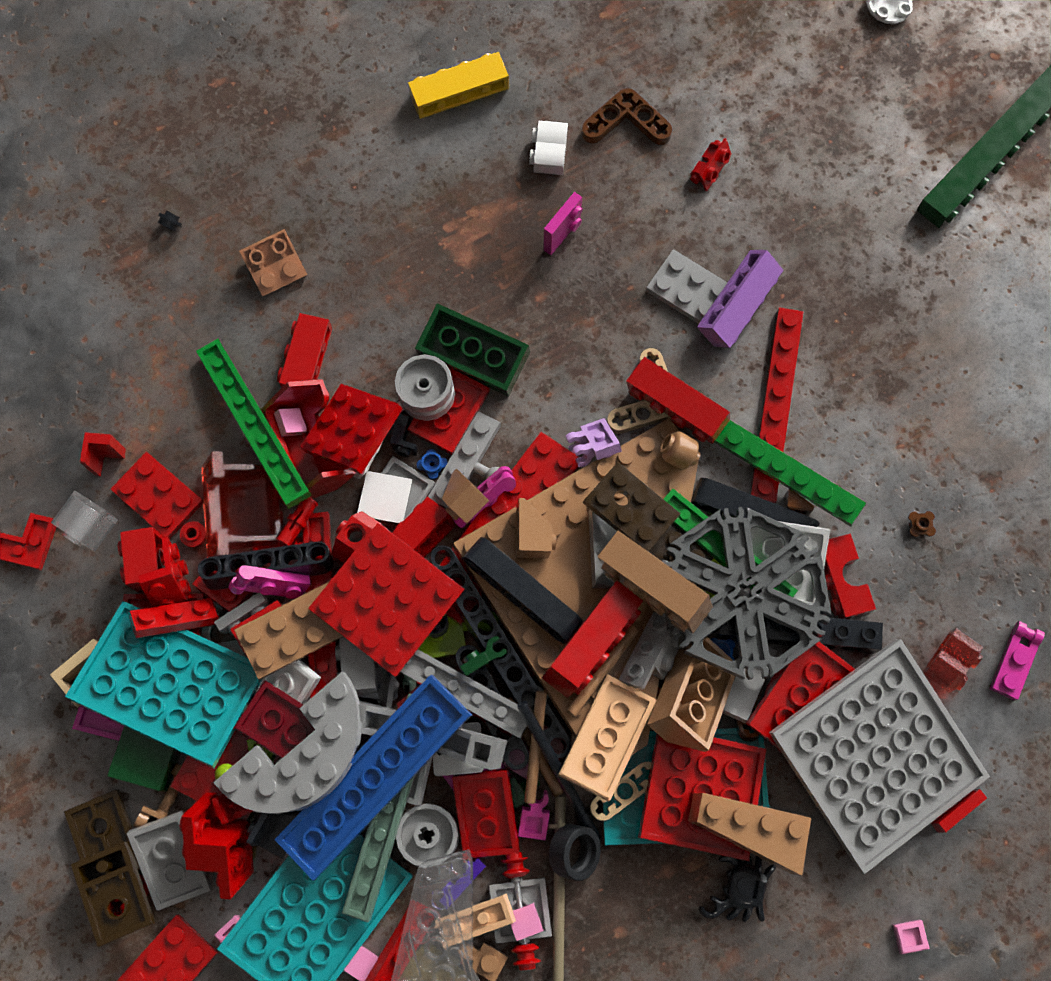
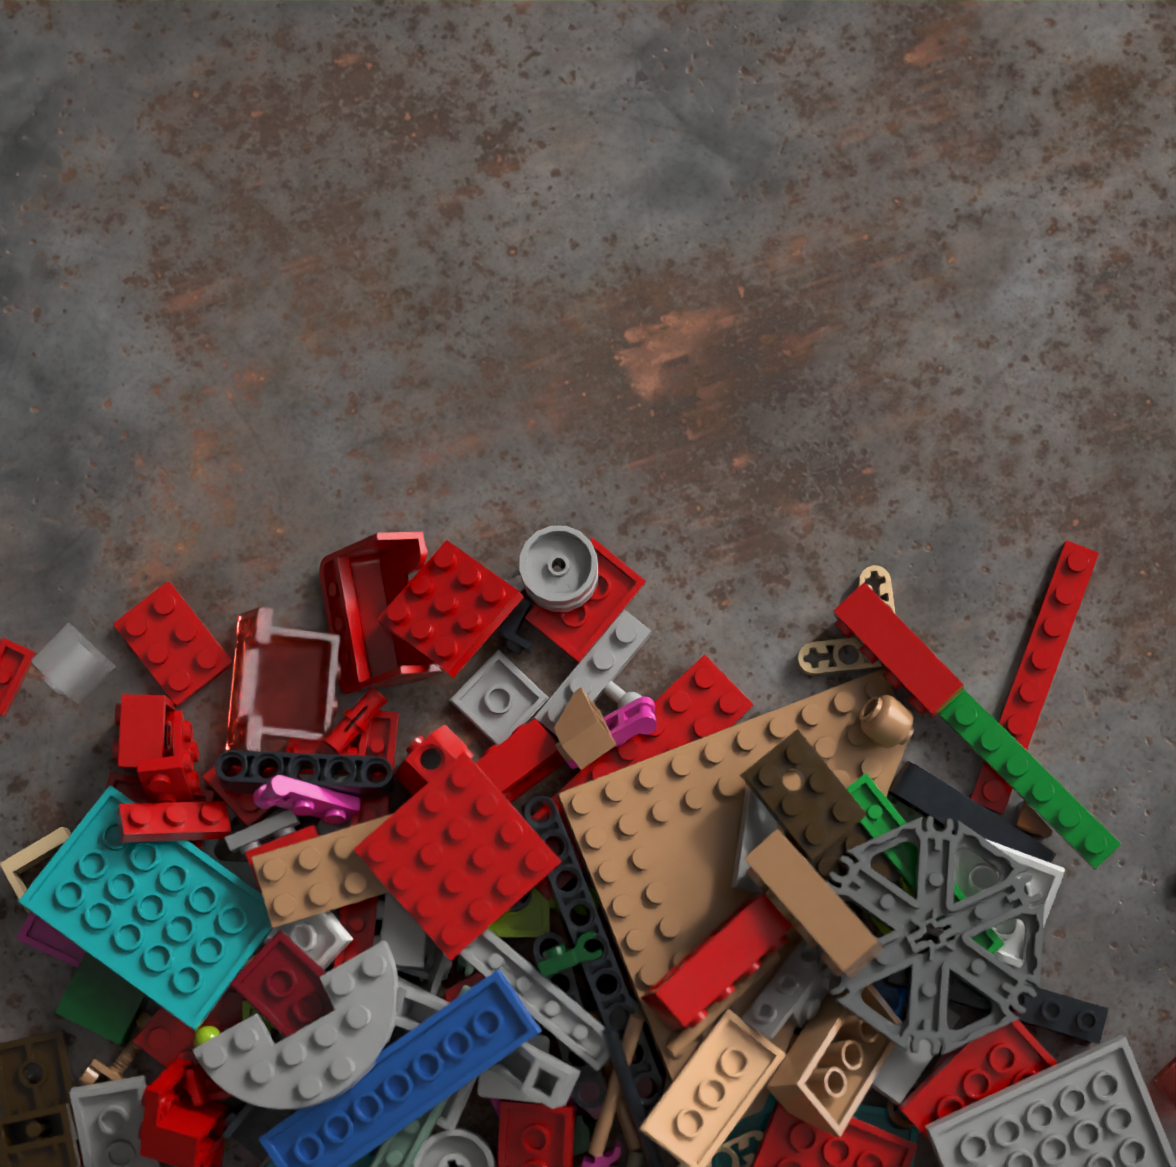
camera: 10 degrees right, 5 degrees up
red panel [80,432,126,476] -> none
black plate [157,210,182,232] -> none
red plate [180,521,207,548] -> none
green plate [196,339,312,509] -> none
nougat plate [239,229,307,297] -> none
bright pink tile [274,408,307,436] -> none
red brick [277,313,332,388] -> none
white sticker [357,471,412,523] -> none
yellow brick [408,52,509,119] -> none
dark green brick [415,303,530,397] -> none
blue plate [417,449,448,479] -> none
black beam [462,537,583,644] -> none
medium nougat slope [516,498,556,559] -> none
white brick [529,121,568,175] -> none
dark pink plate [543,192,583,255] -> none
lavender plate [566,418,622,467] -> none
reddish brown beam [582,88,672,145] -> none
light grey plate [646,249,728,324] -> none
red hinge [690,138,731,191] -> none
medium lavender brick [697,250,783,348] -> none
red arch [824,533,876,619] -> none

